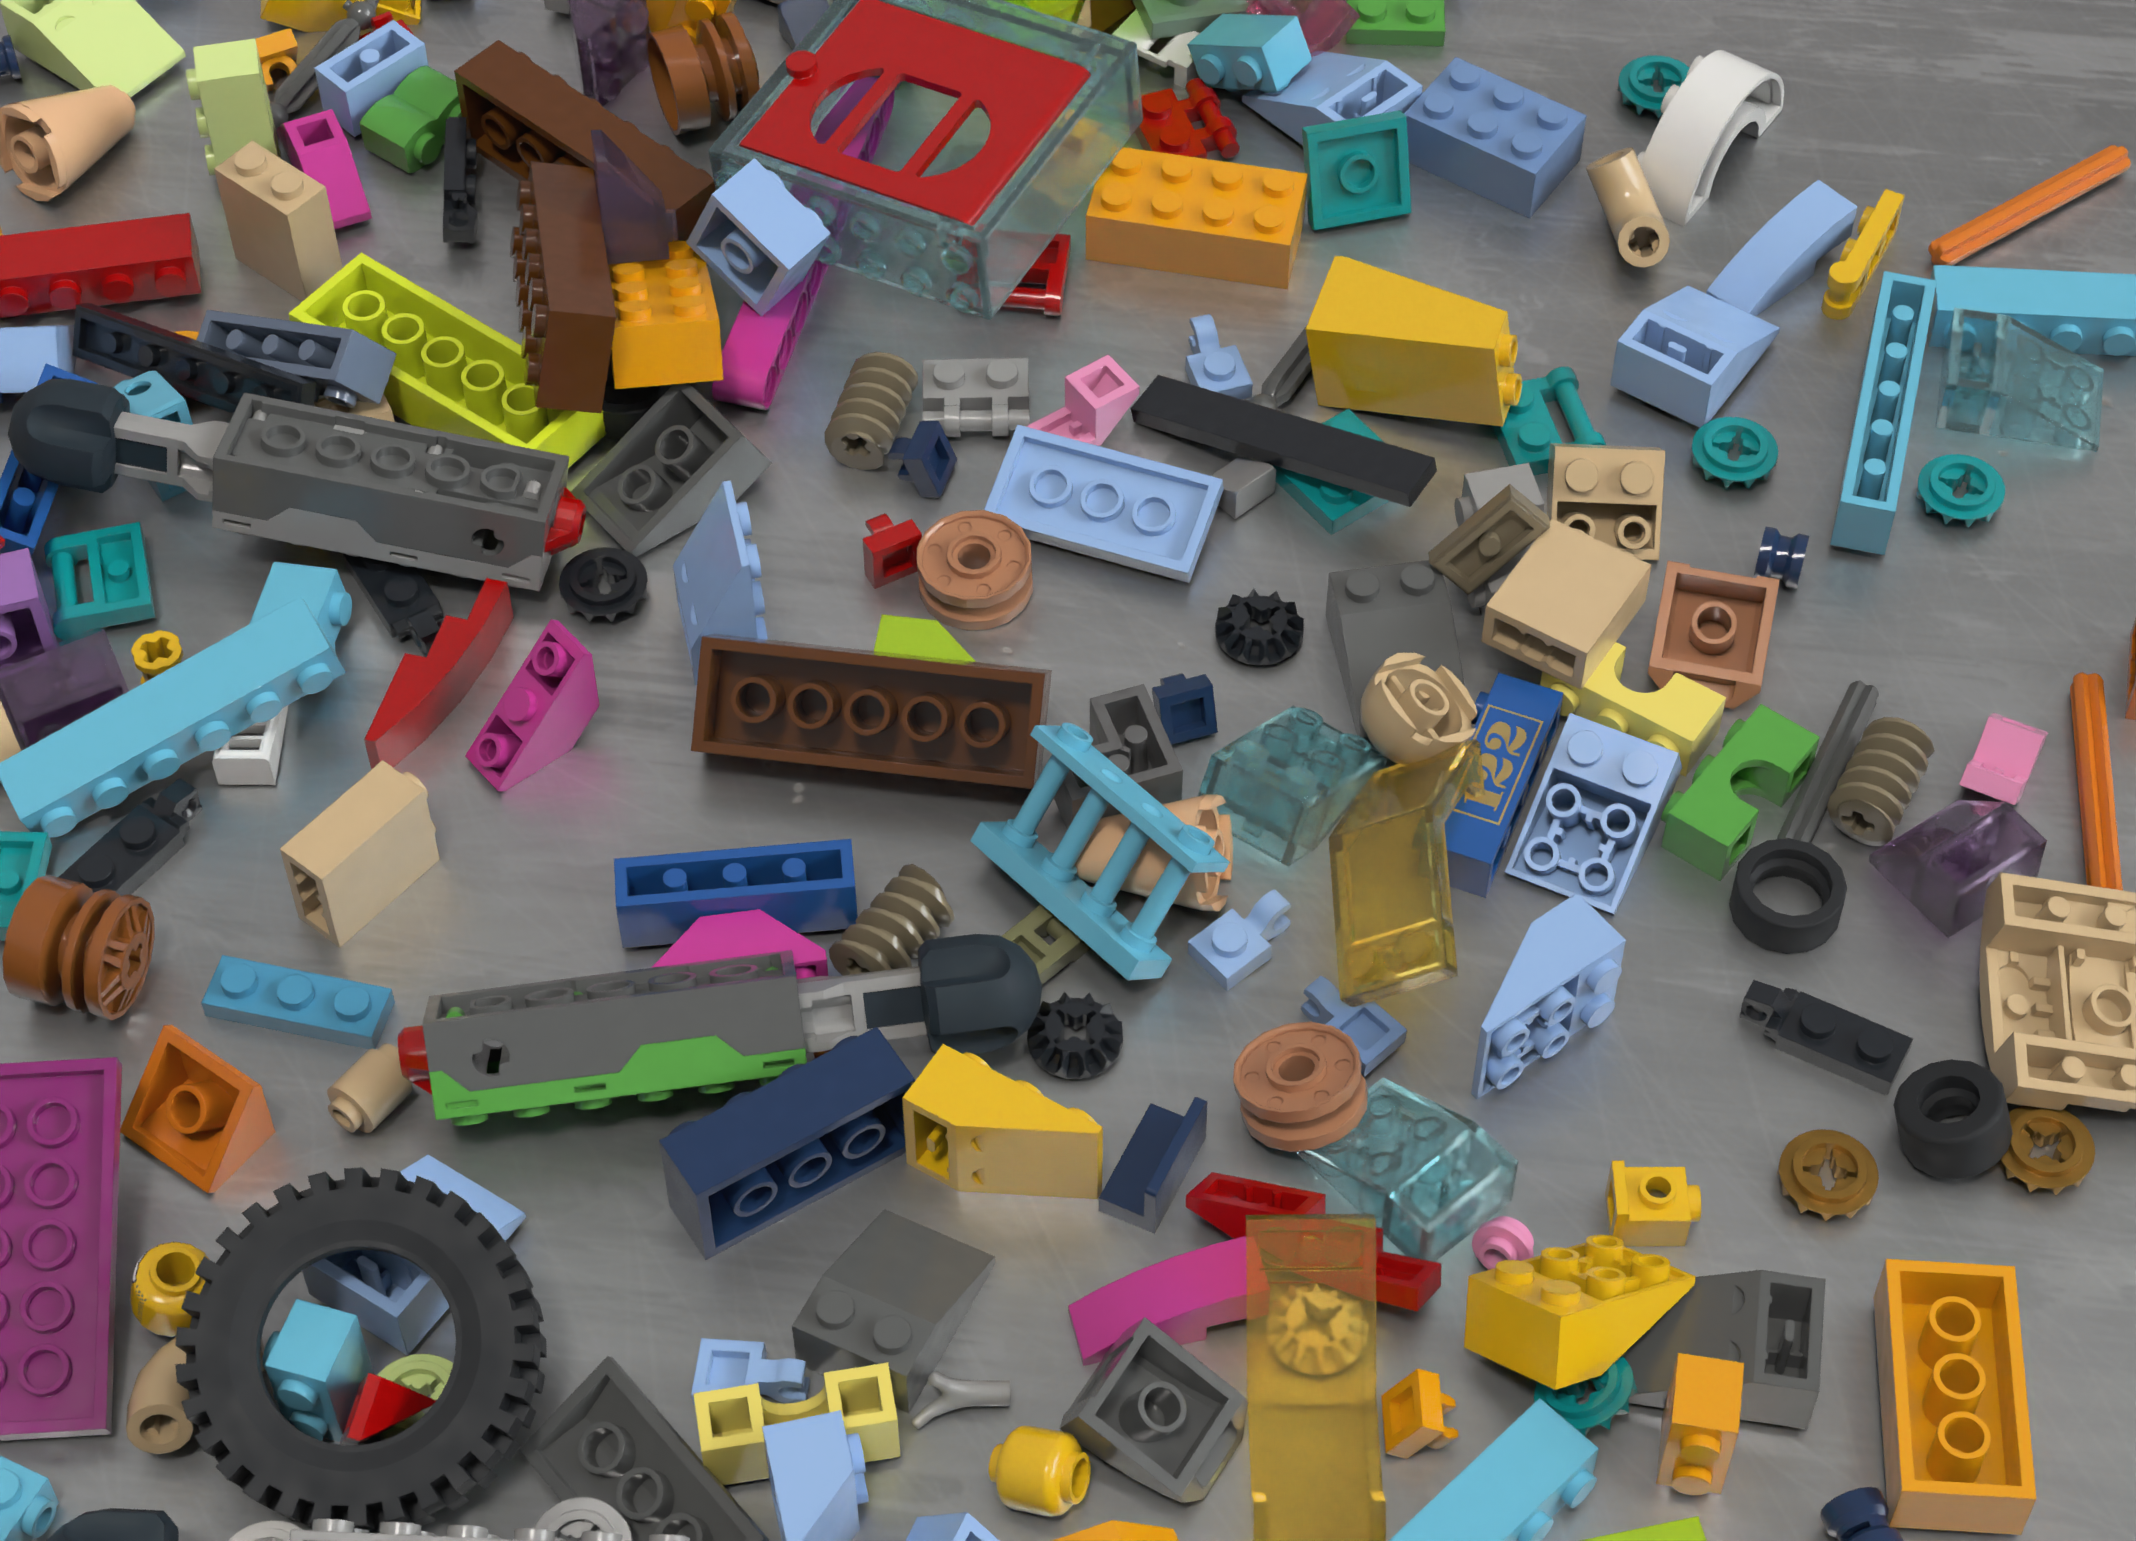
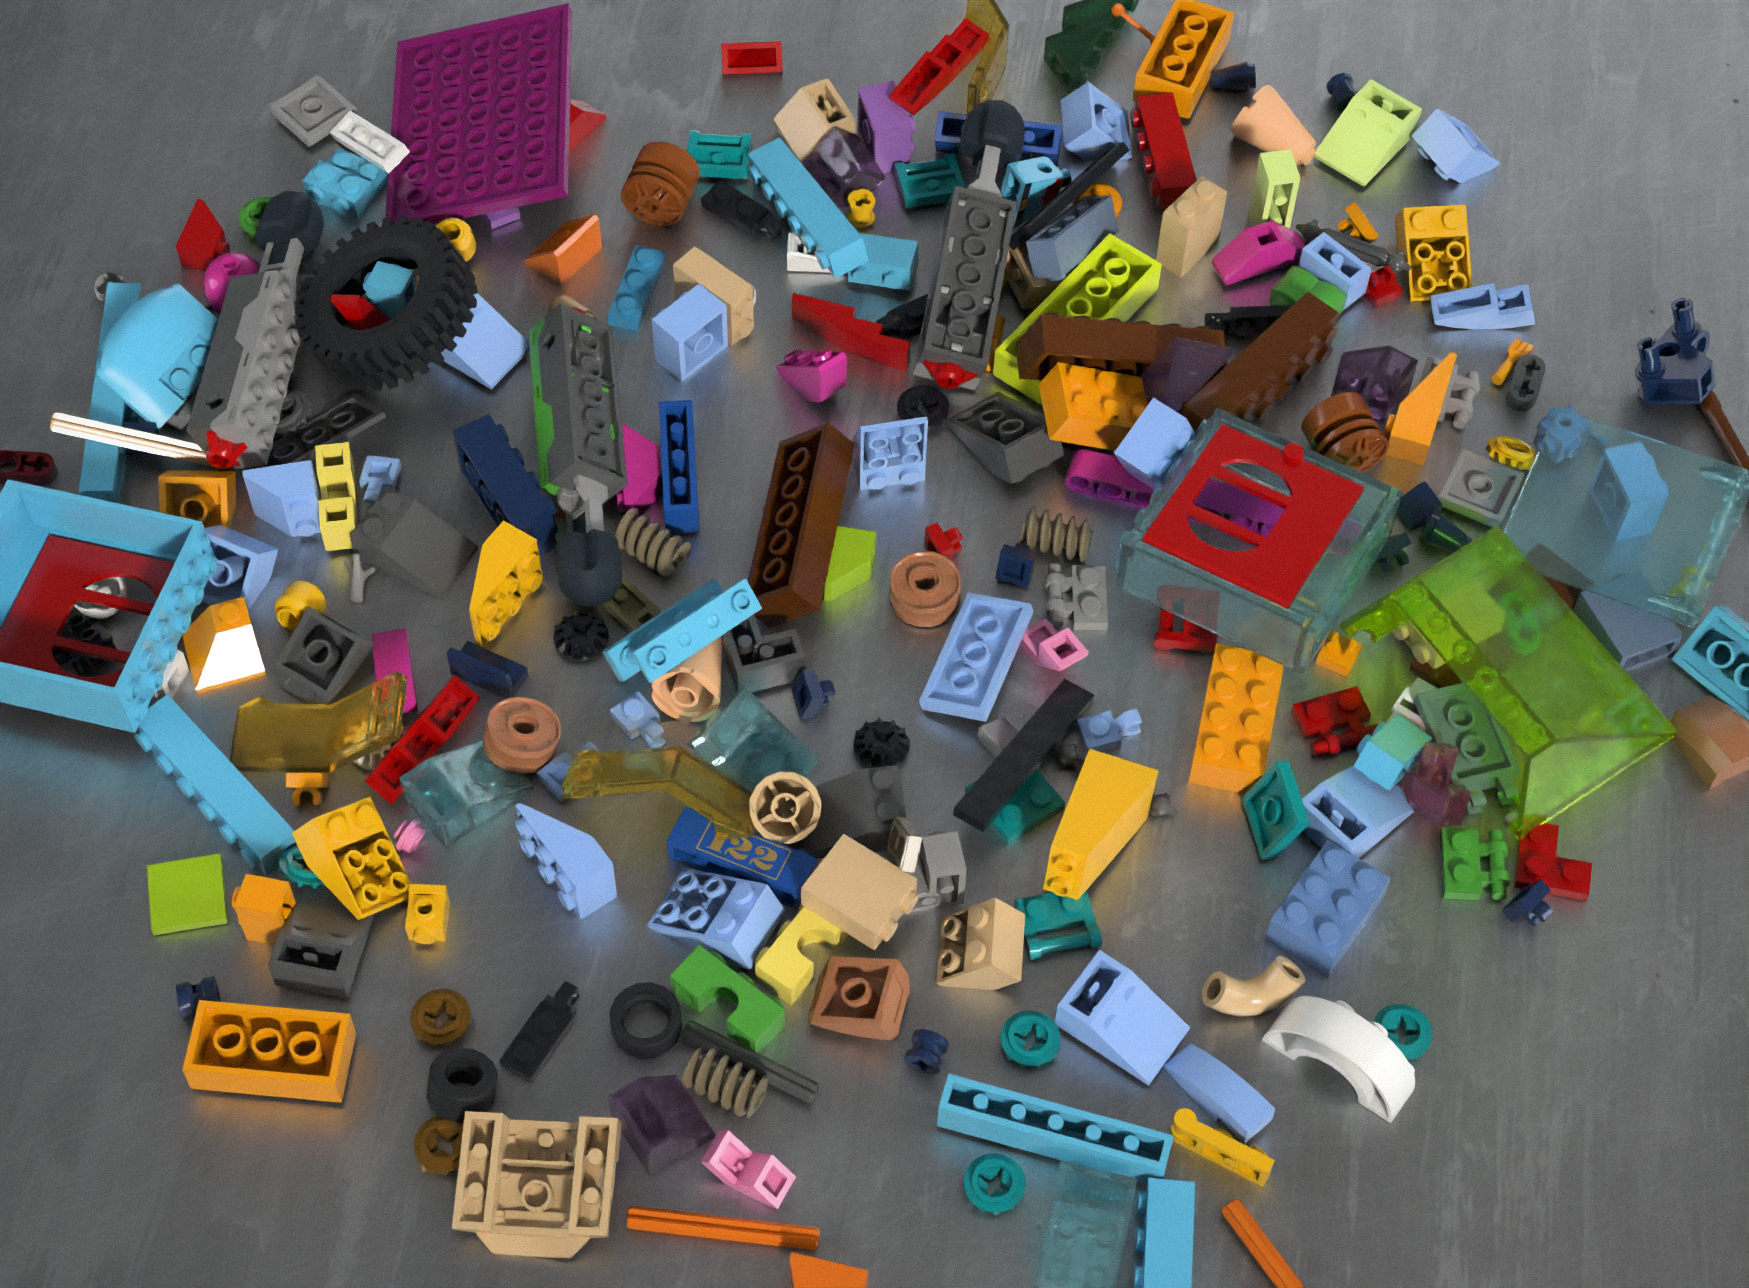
camera: 90 degrees right, 5 degrees up
none -> light blue brick [651,284,728,382]

